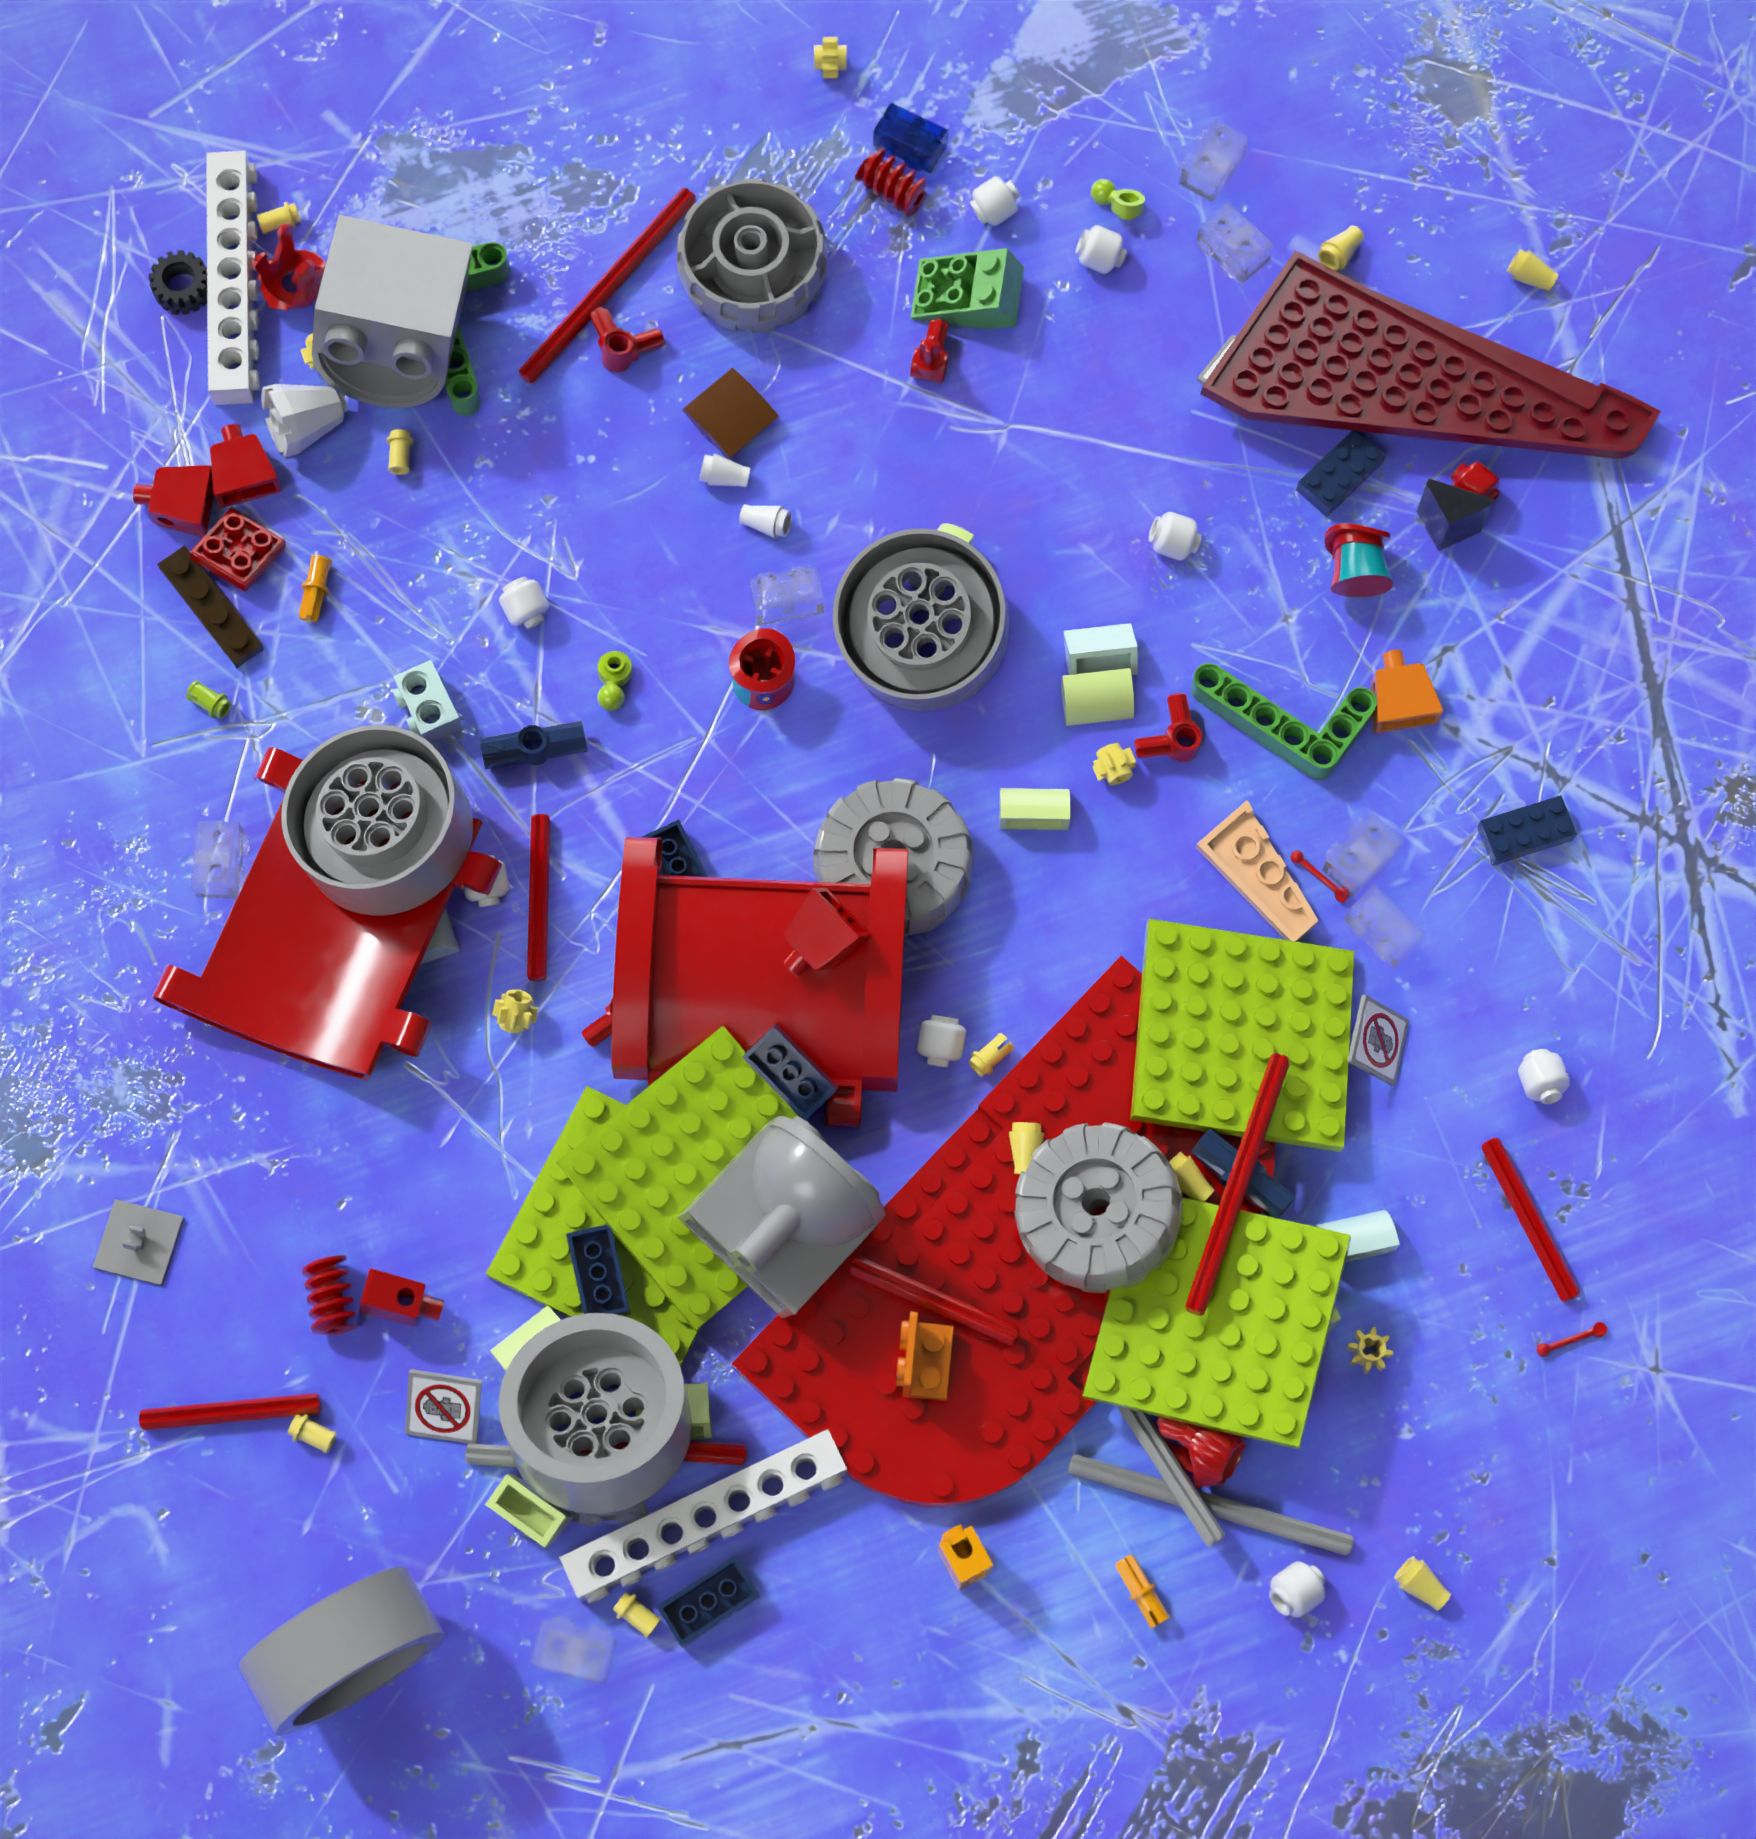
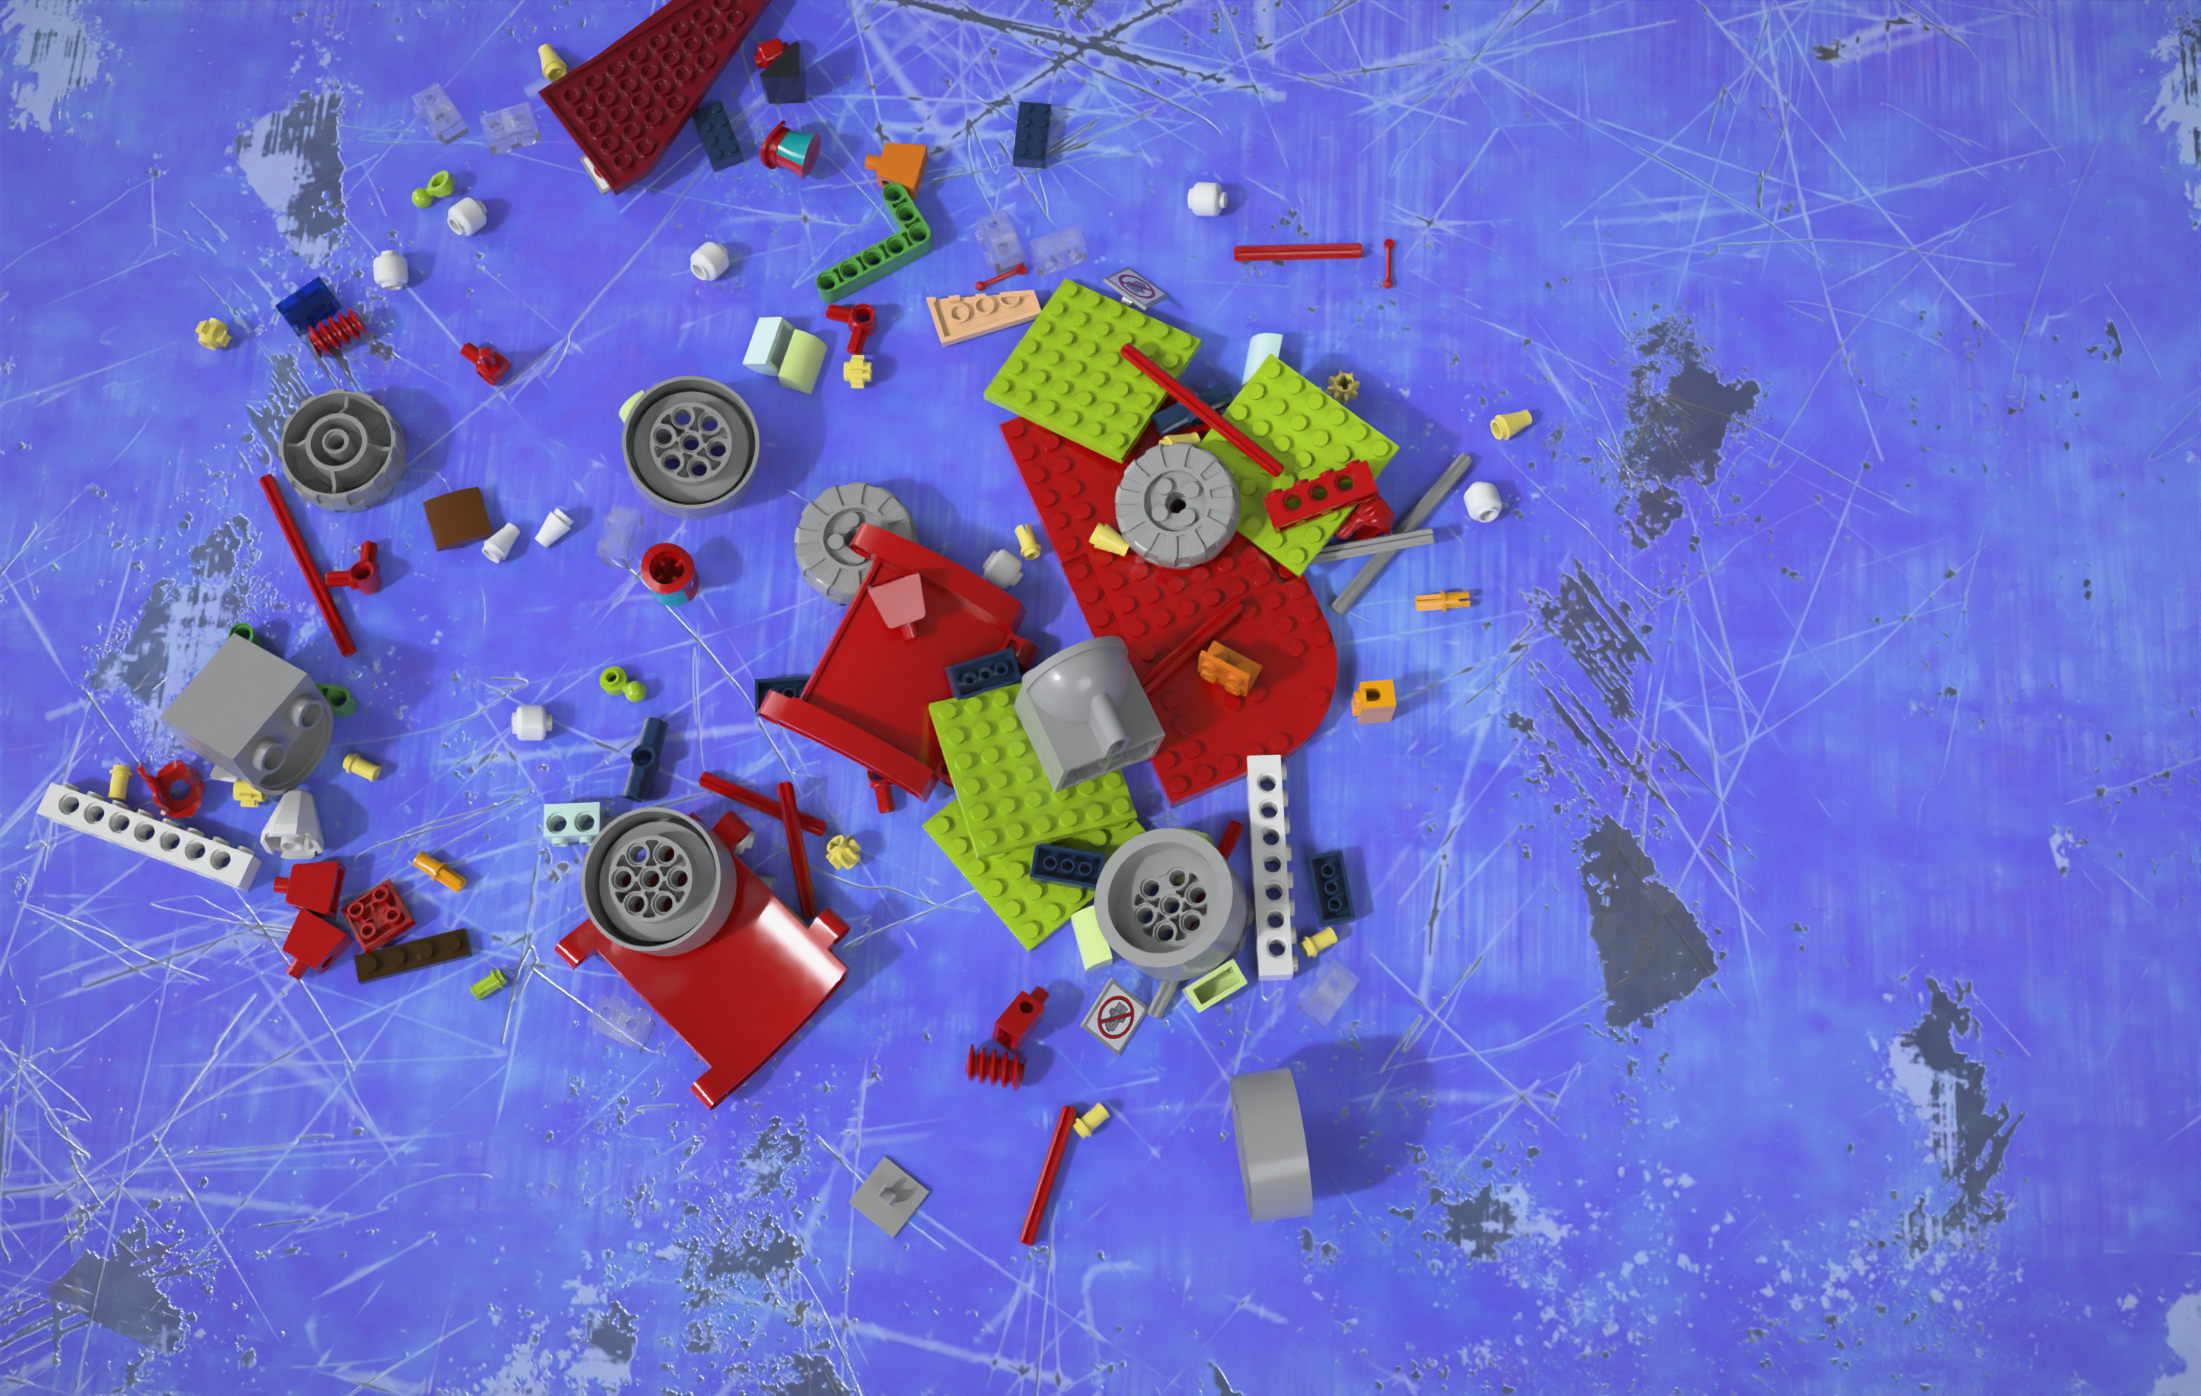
camera: 65 degrees left, 0 degrees up
black tyre [149,250,207,315] -> none
slope [911,248,1024,329] -> none
yellowish green brick [999,788,1070,830] -> none
none -> red axle [777,782,818,919]
none -> red brick [1263,459,1379,534]

